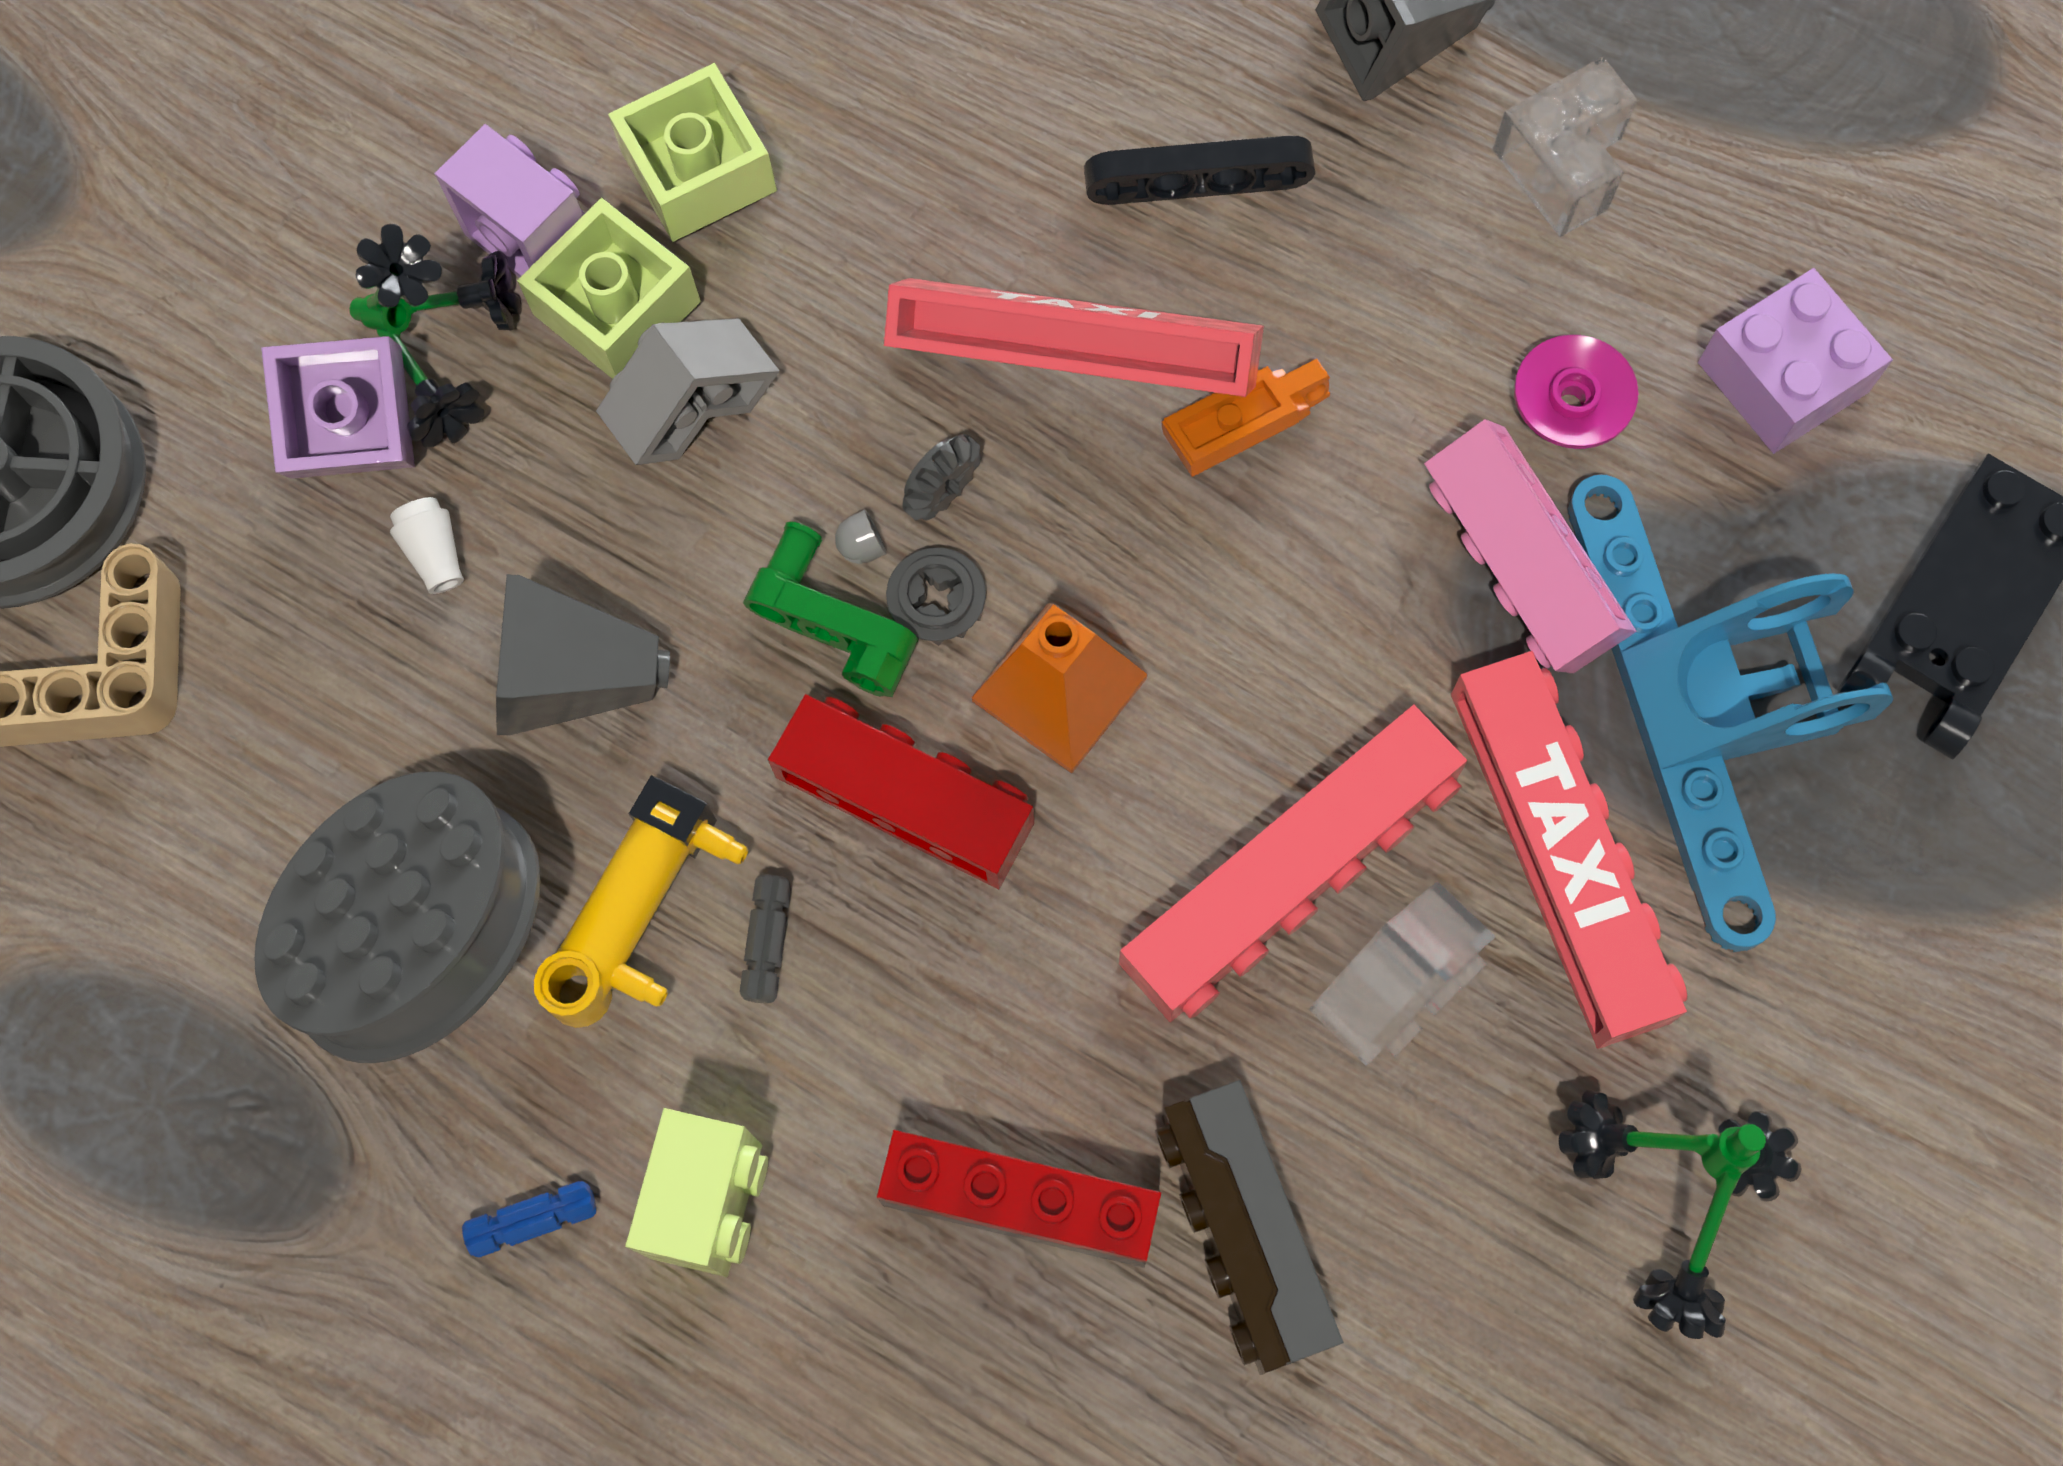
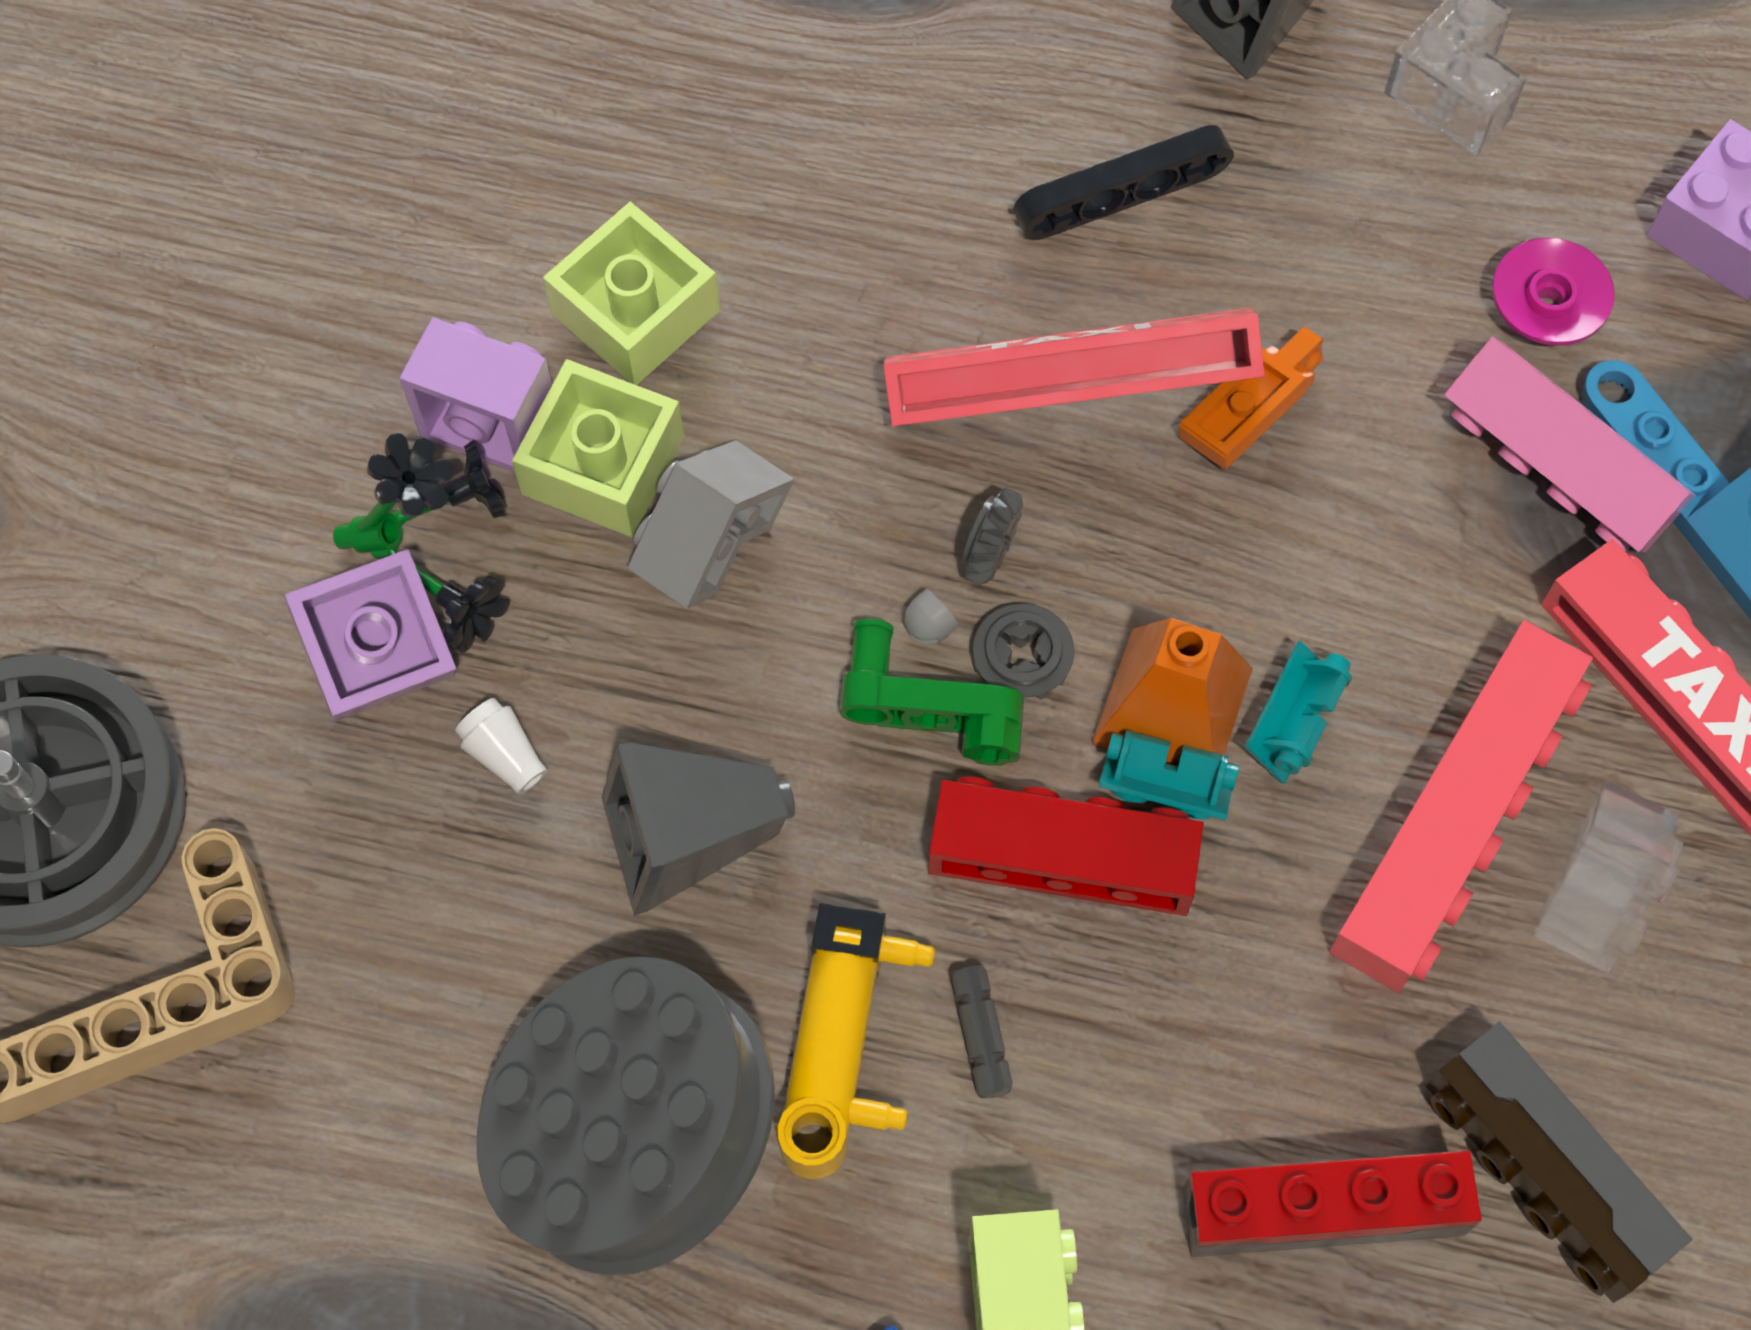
camera: 20 degrees left, 5 degrees down
none -> teal hinge [1098,730,1240,820]
none -> teal hinge [1244,641,1352,784]

